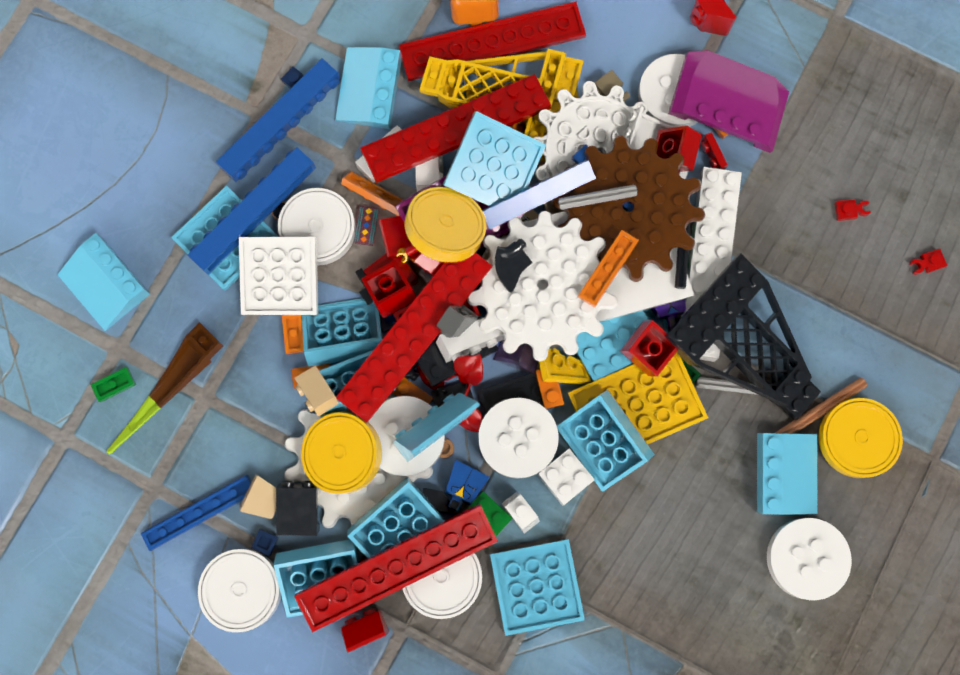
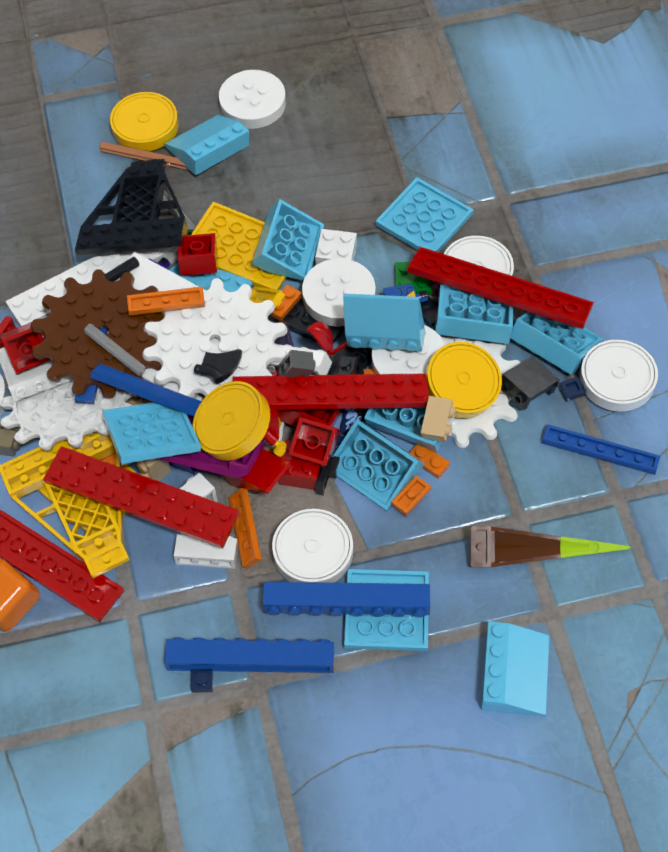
camera: 130 degrees left, 20 degrees down
green plate [91,367,136,403] -> none
white plate [239,237,318,315] -> none
tan torso [239,474,276,519] -> none
medium azure slope [335,47,402,129] -> none
red slope [341,608,389,653] -> none
clear pink tile [354,206,379,246] -> none
white torso [501,492,540,534] -> none

